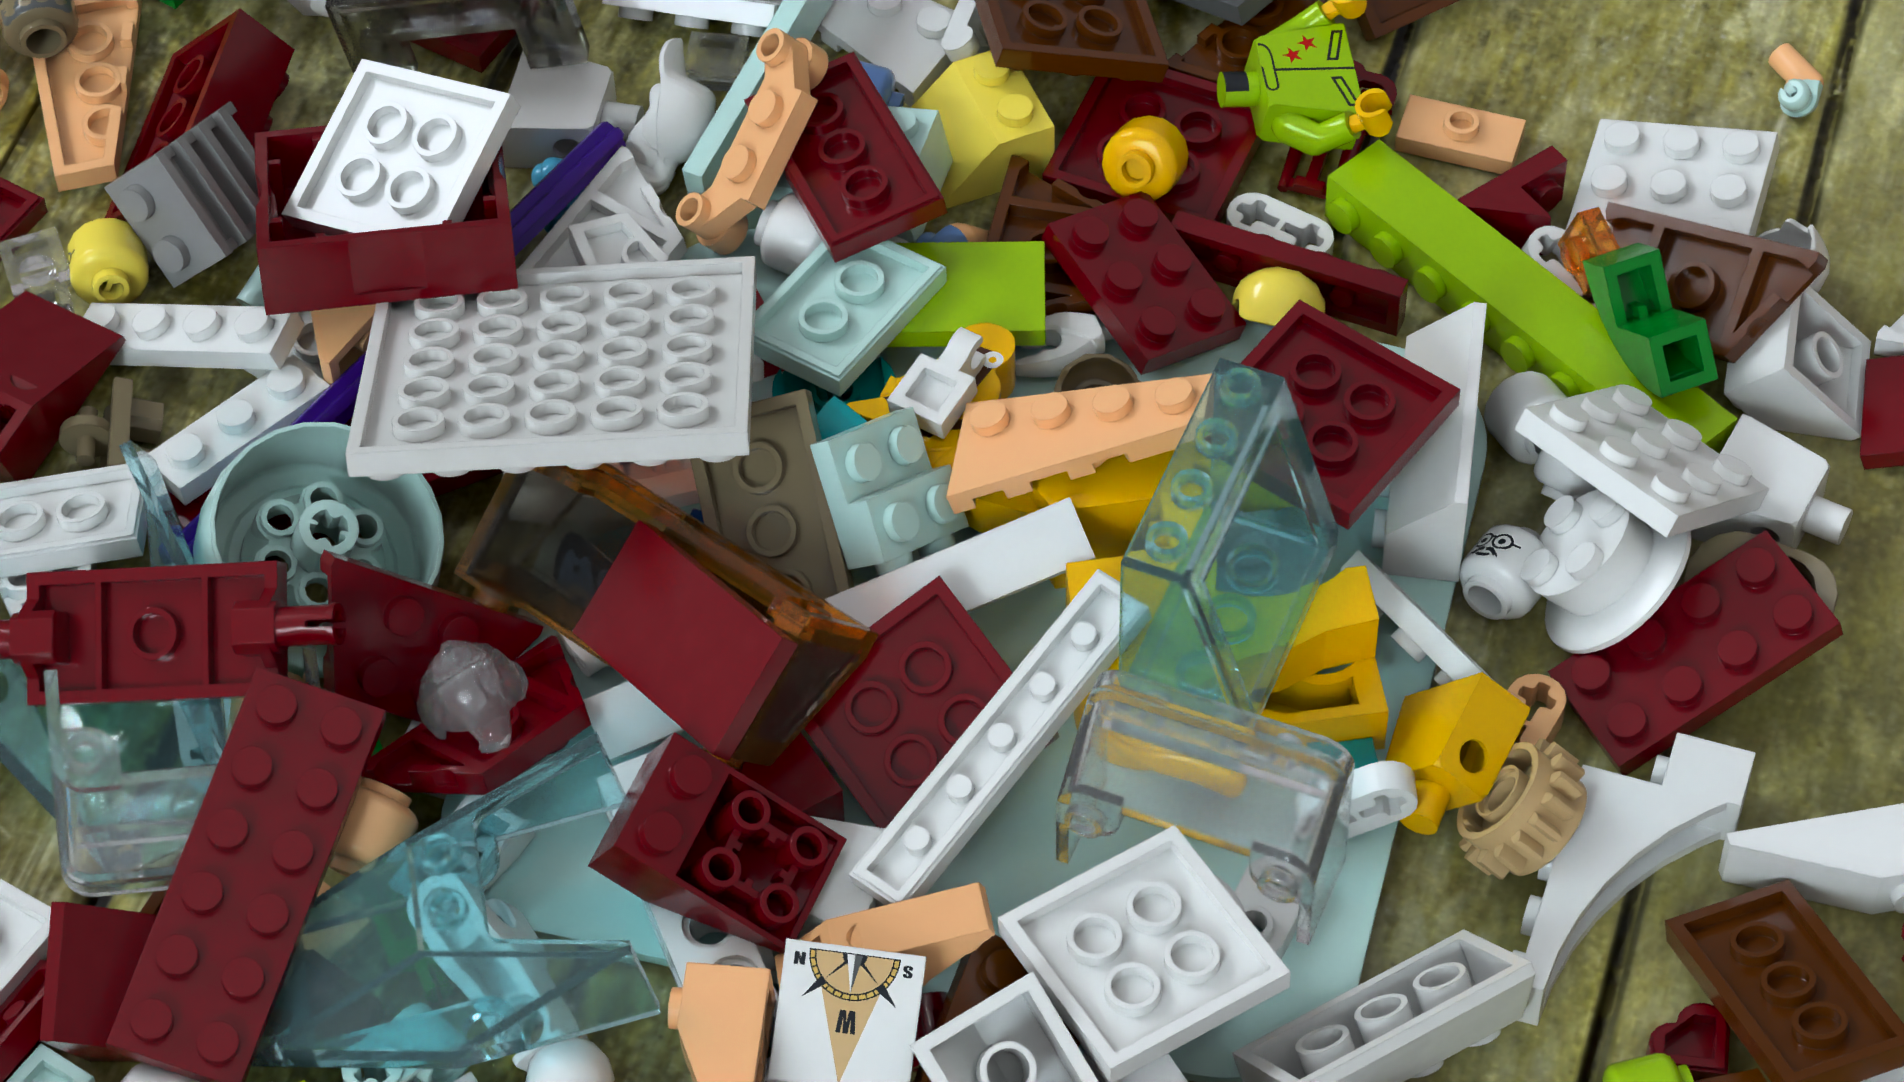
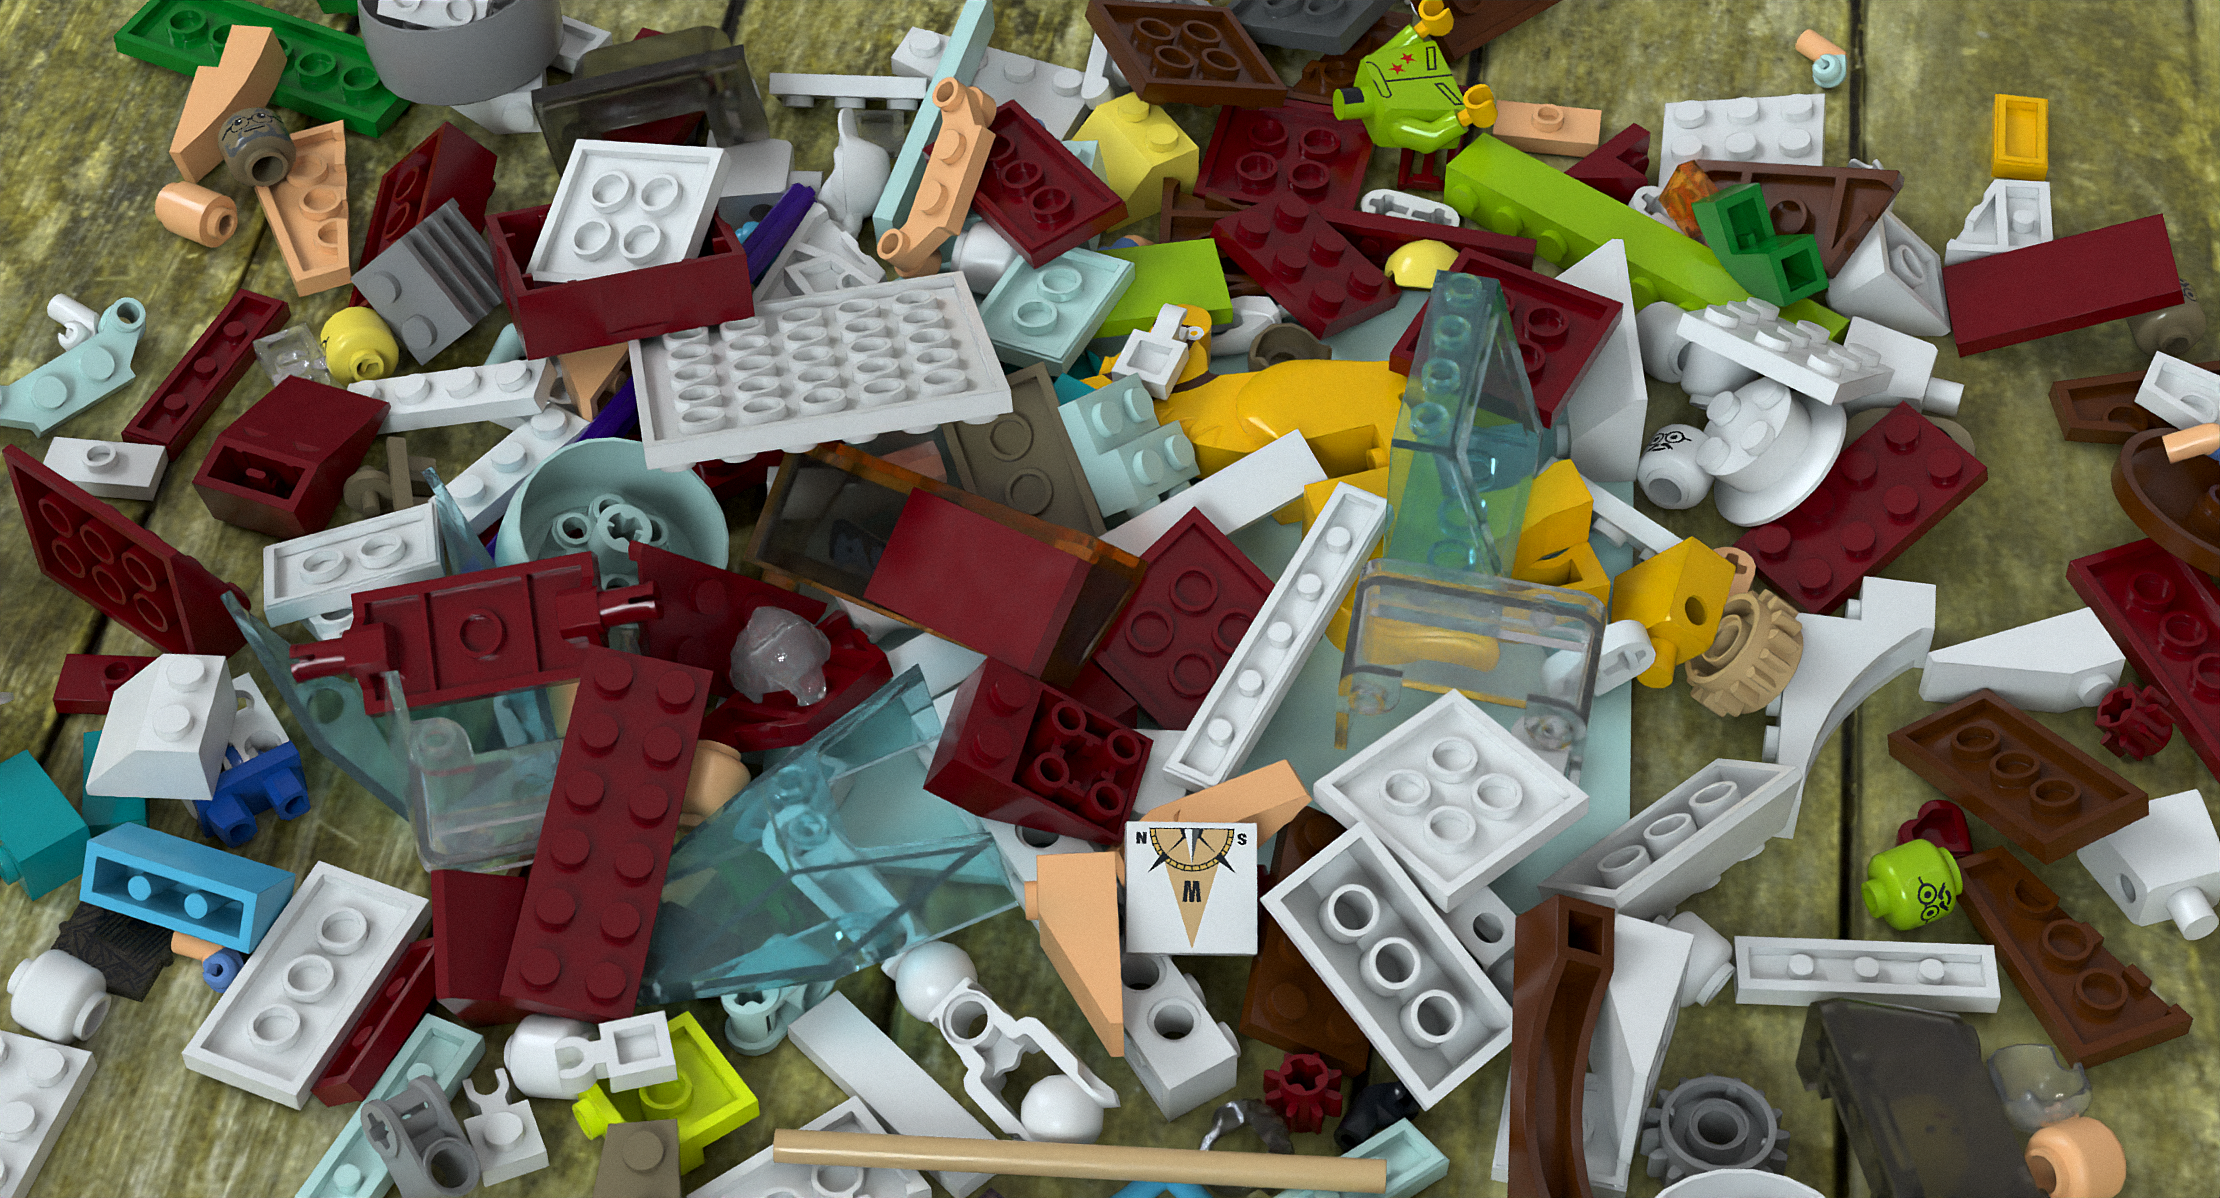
camera: 10 degrees left, 5 degrees down
light nougat wing [946,373,1219,514] -> none
yellow head [1102,115,1189,200] -> none

